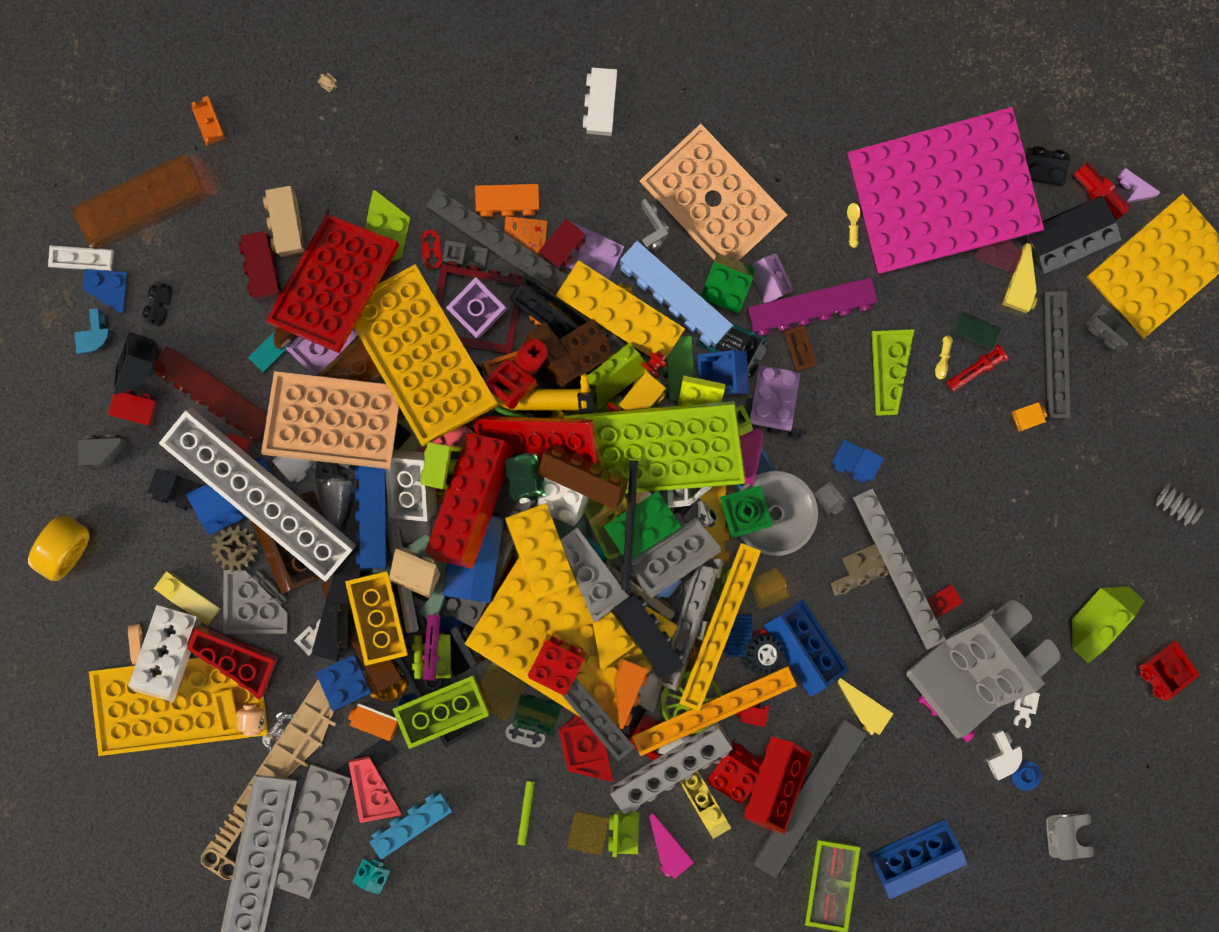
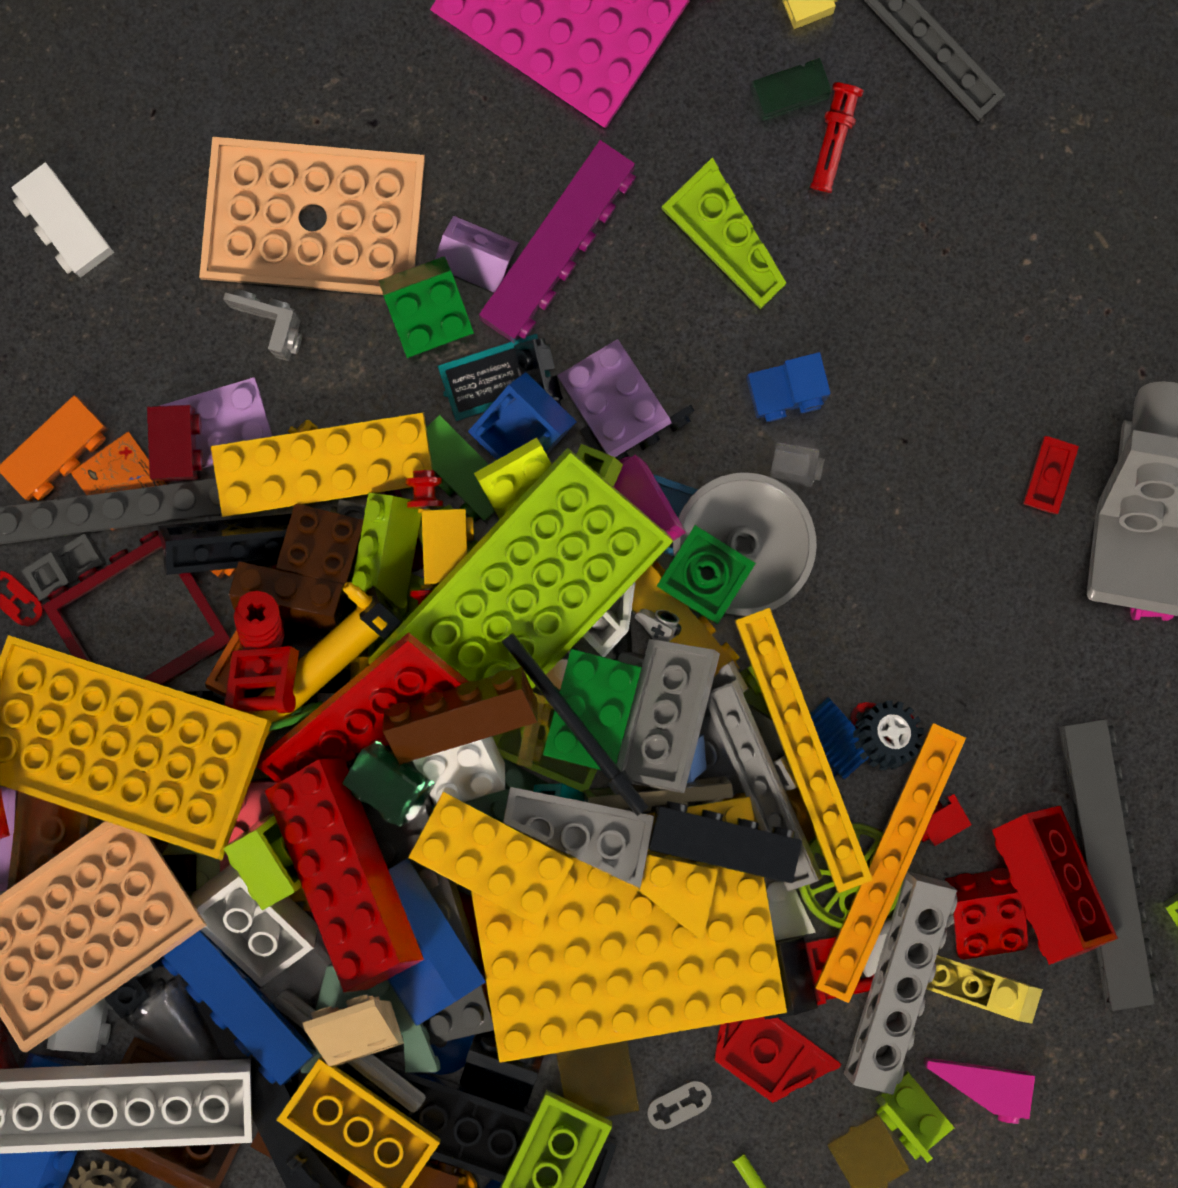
camera: 40 degrees left, 0 degrees up
lime plate [412,635,451,679] -> none
magenta pin [422,615,441,681] -> none
lavender brick [446,277,509,338] -> none
clear green brick [512,695,562,737] -> none
red bracket [528,633,586,695] -> none
dark grey plate [562,677,635,761] -> none
orange slope [614,659,649,730] -> none
light blue brick [620,241,733,348] -> none
clear yellow head [748,568,790,610] -> none
blue slope [764,599,849,697] -> none
reddish brown plate [784,325,817,372] -> none
dark tan bracket [831,544,912,596] -> none
light yellow slope [836,678,893,736] -> none
light yellow piece [847,203,861,248] -> none
light grey plate [852,488,946,650] -> none
light yellow piece [935,335,953,379] -> none
light orange brick [1012,402,1047,432] -> none

